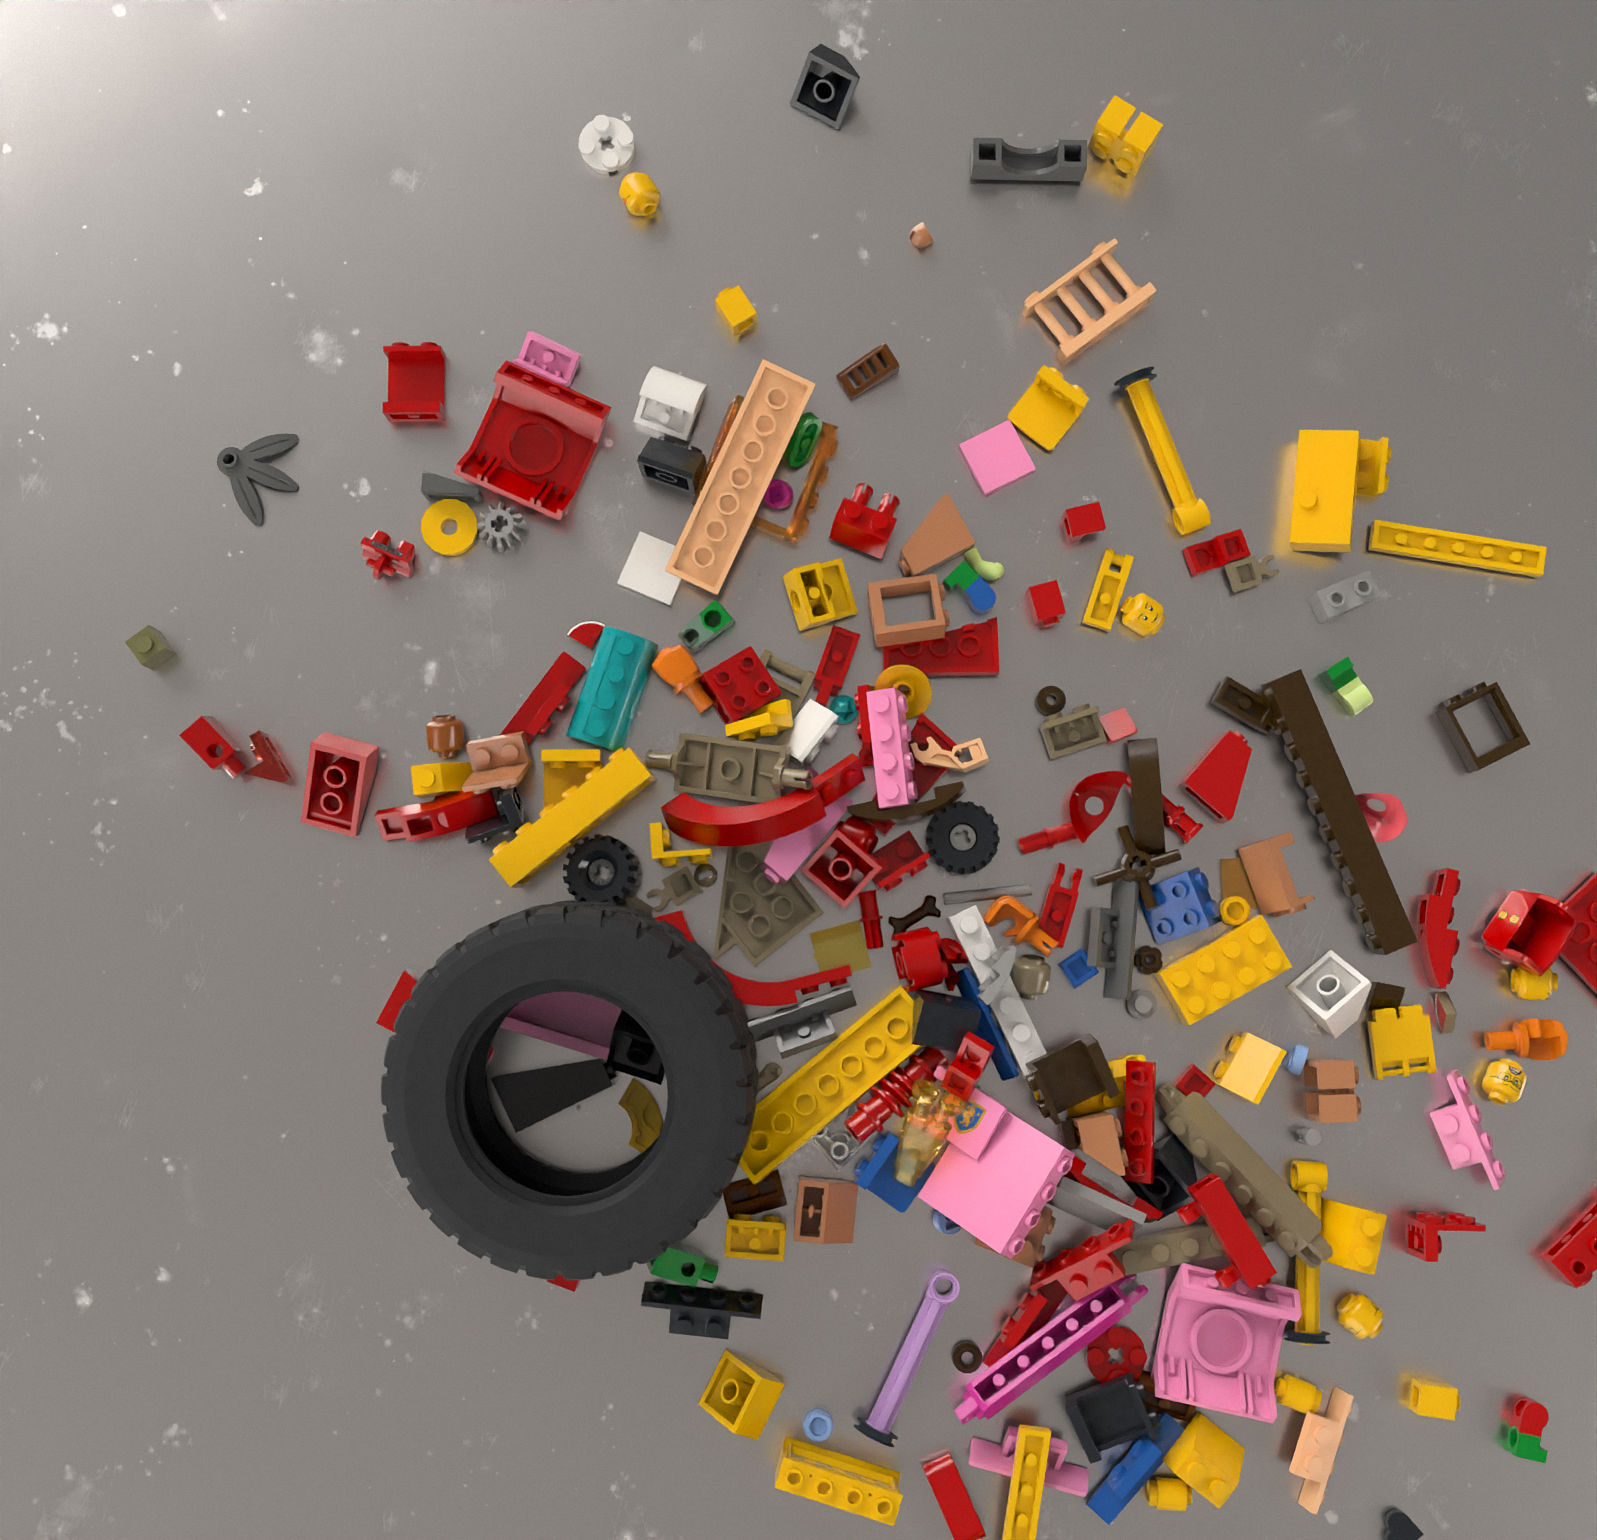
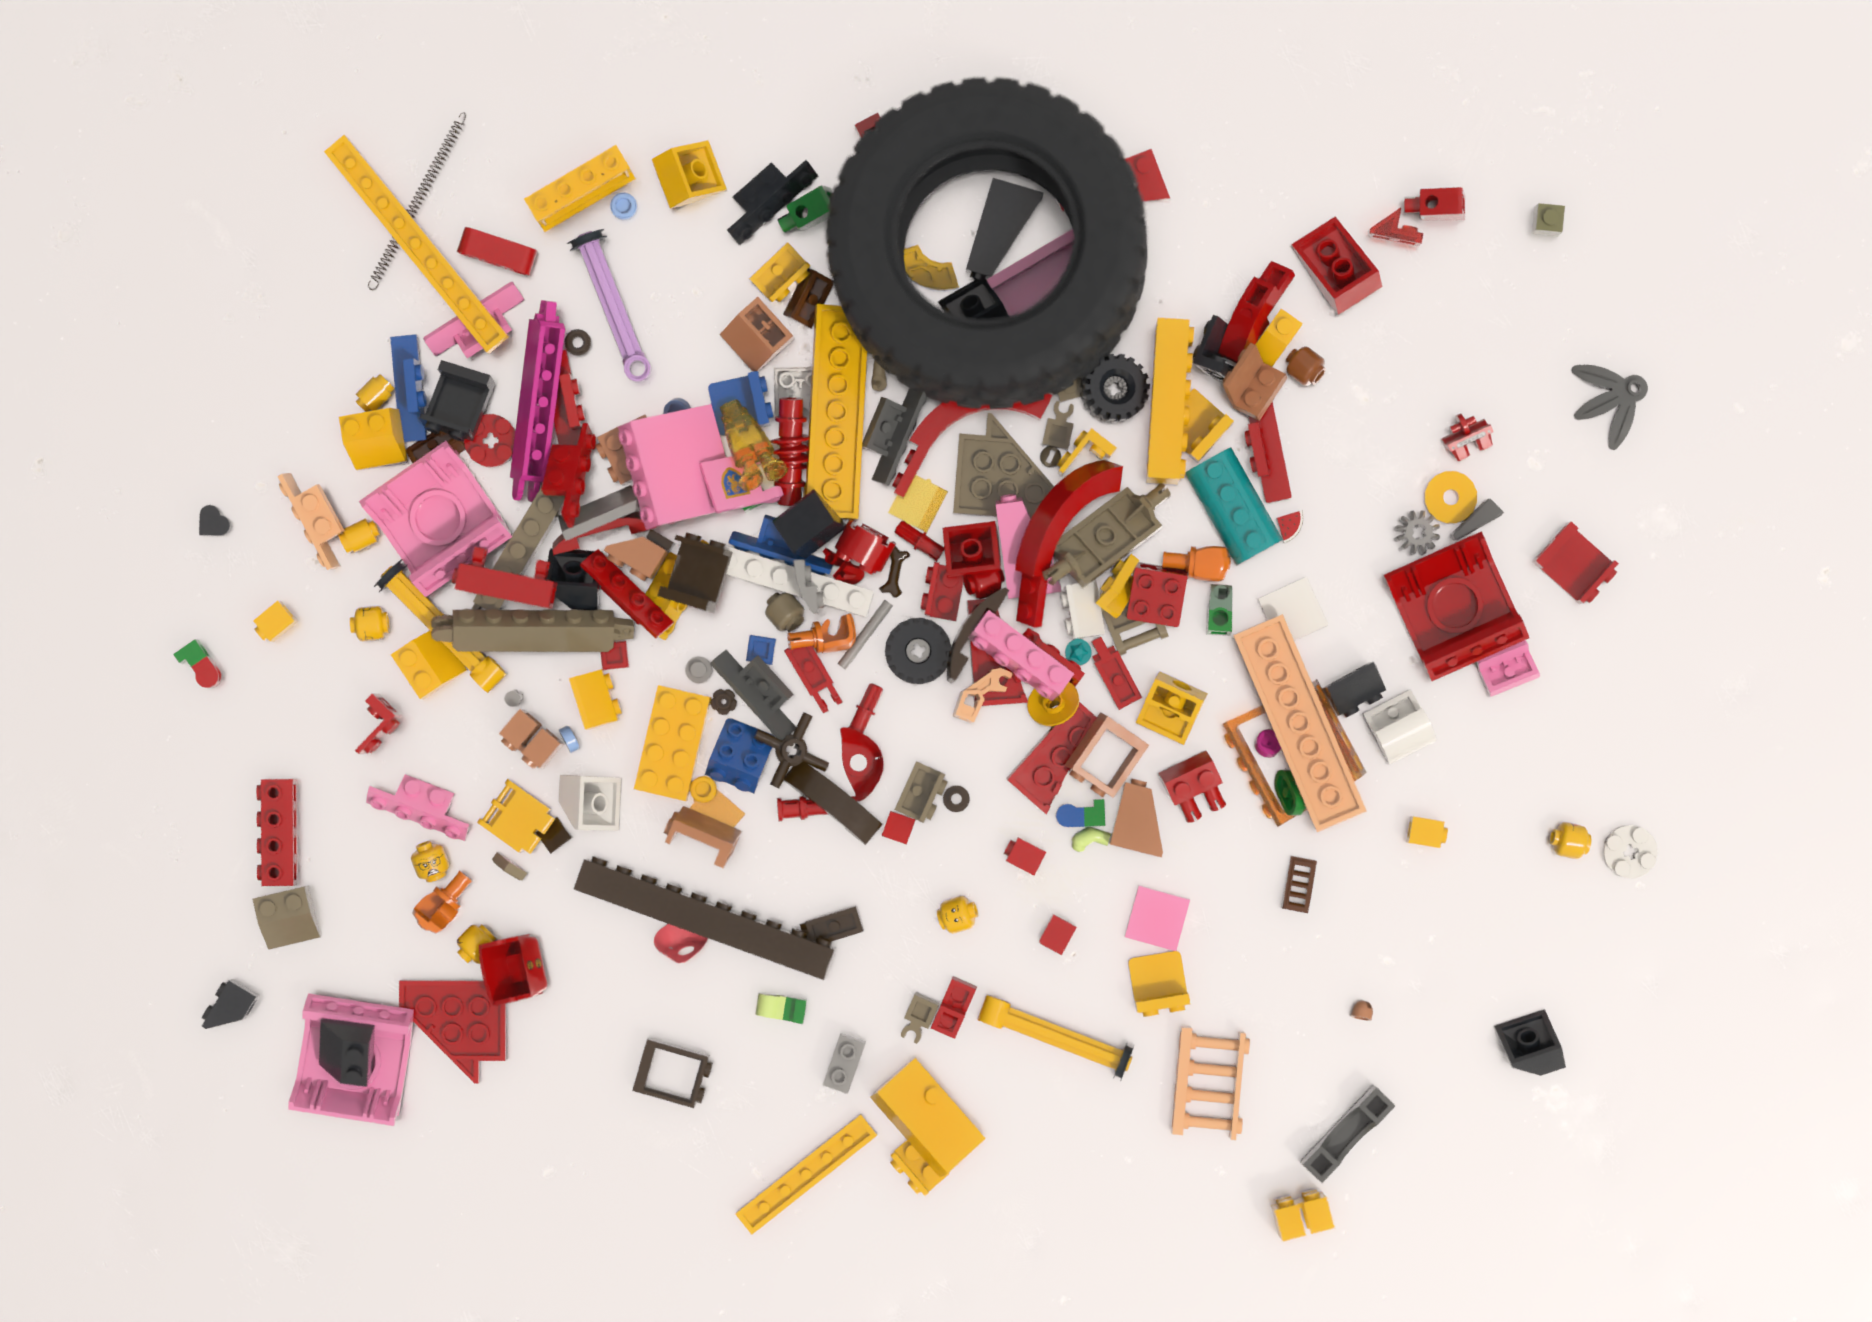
camera: 135 degrees right, 5 degrees up
red slope [941,1031,995,1102] -> none
yellow plate [1082,547,1134,632] -> none
red slope [1179,730,1252,823] -> none
red slope [1417,868,1461,989] -> none

